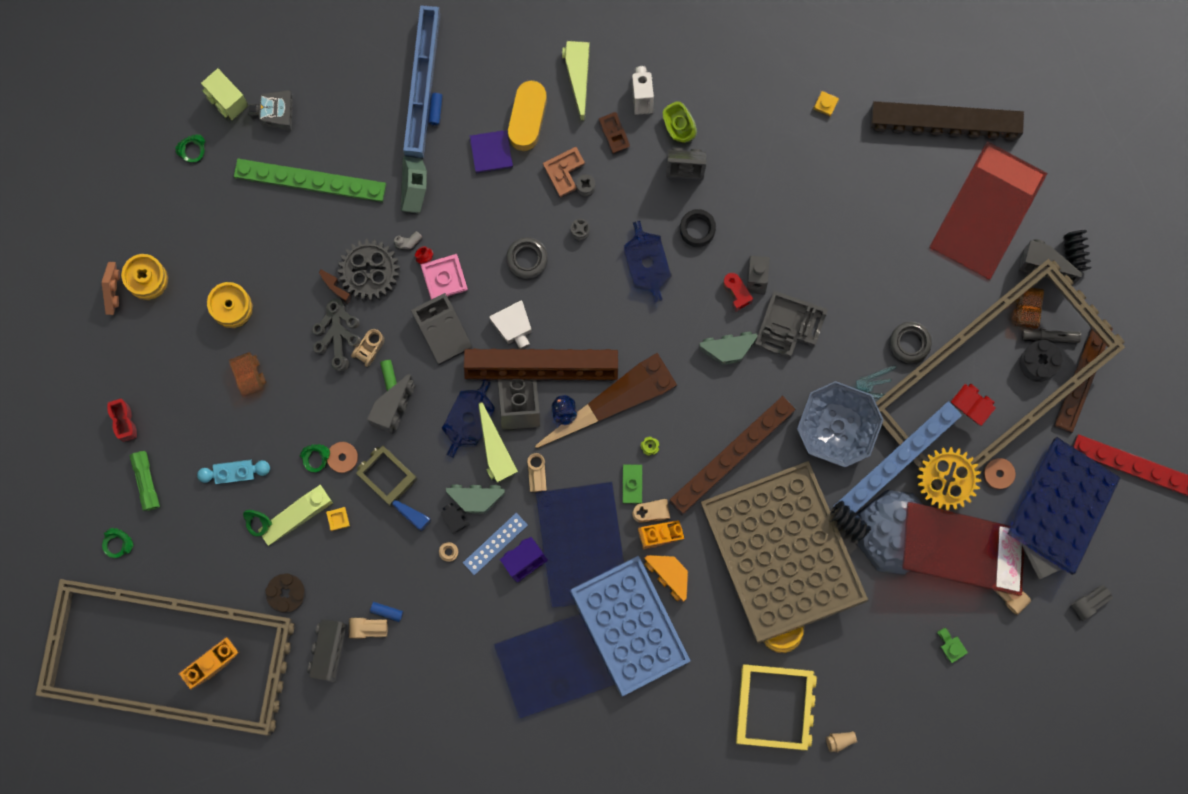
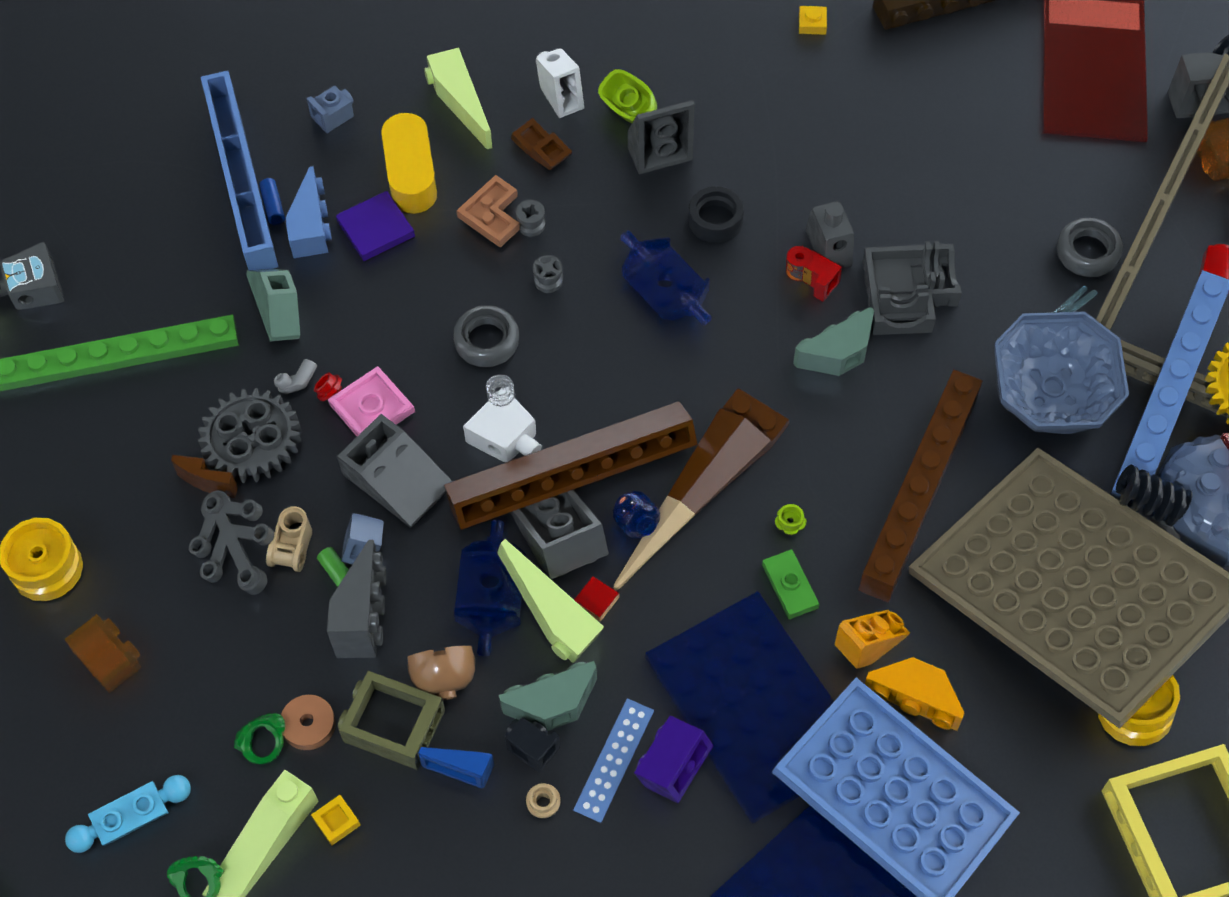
camera: 20 degrees left, 20 degrees down
tan piece [527,453,547,492] -> none
tan piece [632,499,671,523] -> none
none -> medium blue slope [286,166,332,258]
none -> sand blue brick [306,85,354,133]
none -> sand blue panel [341,513,384,564]
none -> medium nougat cylinder [407,646,475,701]
none -> clear bush [486,375,515,407]
none -> red tile [574,576,619,622]

